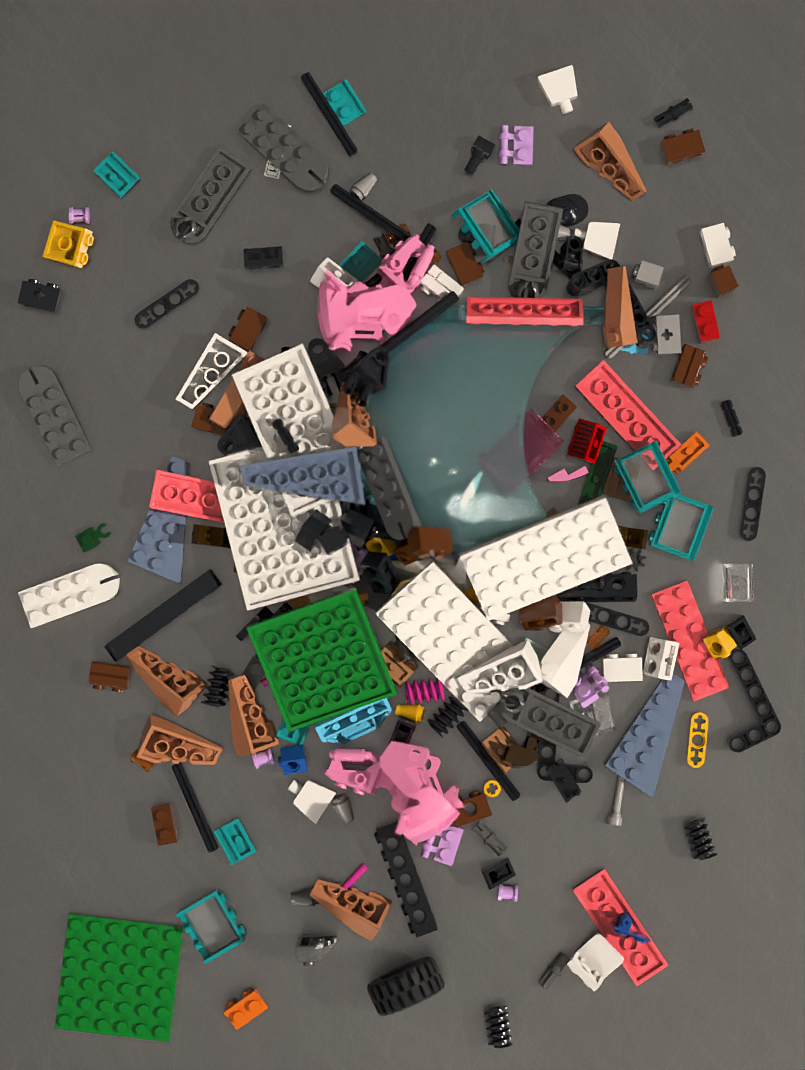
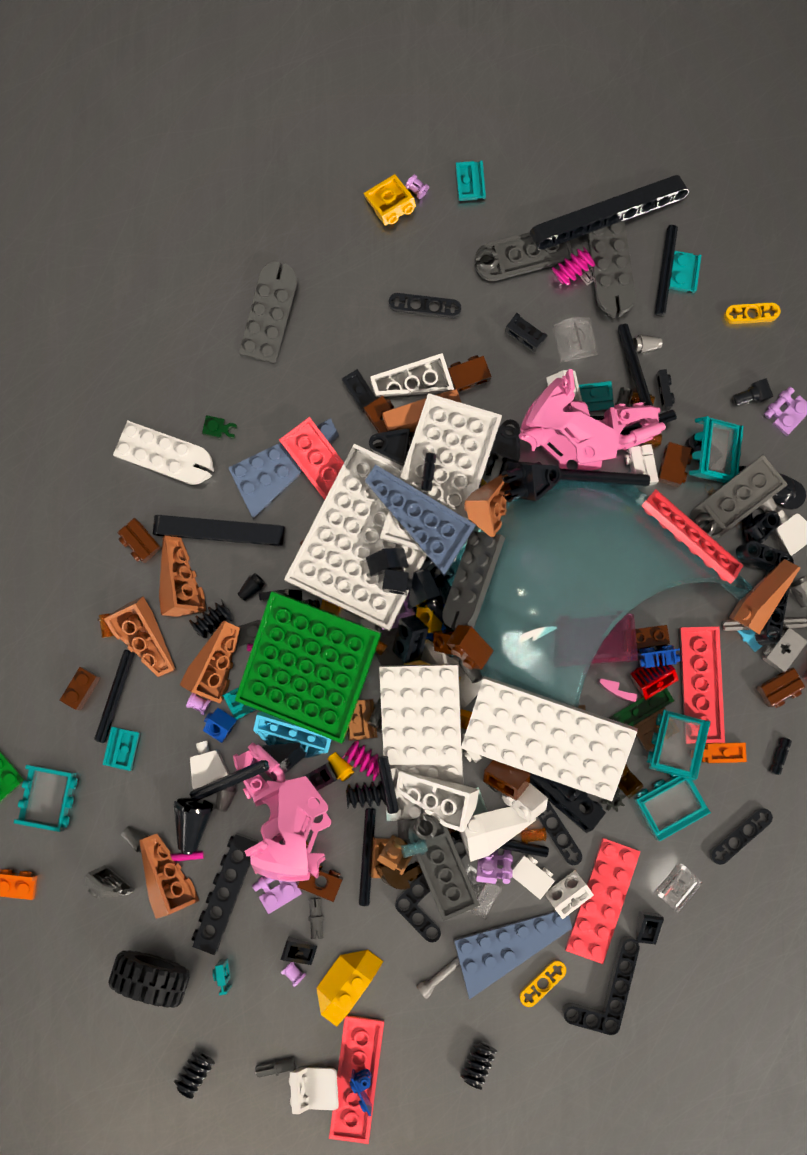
camera: 35 degrees right, 5 degrees down
black brick [18,279,62,313] -> none
dark brown brick [191,524,231,548] -> none
yellow bush [483,780,501,797] -> none
black hinge [545,758,582,803] -> none
yellow brick [703,626,737,659] -> none
none -> black cone [174,798,213,855]
none -> black axle [189,760,270,801]
none -> teal plate [213,959,232,996]
none -> black cone [237,573,265,601]
none -> black slope [263,743,306,774]
none -> yellow wedge [316,949,384,1027]
none -> black plate [342,369,376,412]
none -> black axle [377,756,399,814]
none -> medium nougat plate [377,835,415,875]
none -> clear light blue pin [401,839,428,858]
none -> black beam [530,175,689,250]
none -> dark pink piece [552,246,595,285]
none -> clear slope [553,316,598,362]
none -> blue hinge [634,645,680,668]
none -> black plate [656,369,675,411]
none -> yellow beam [724,303,781,324]

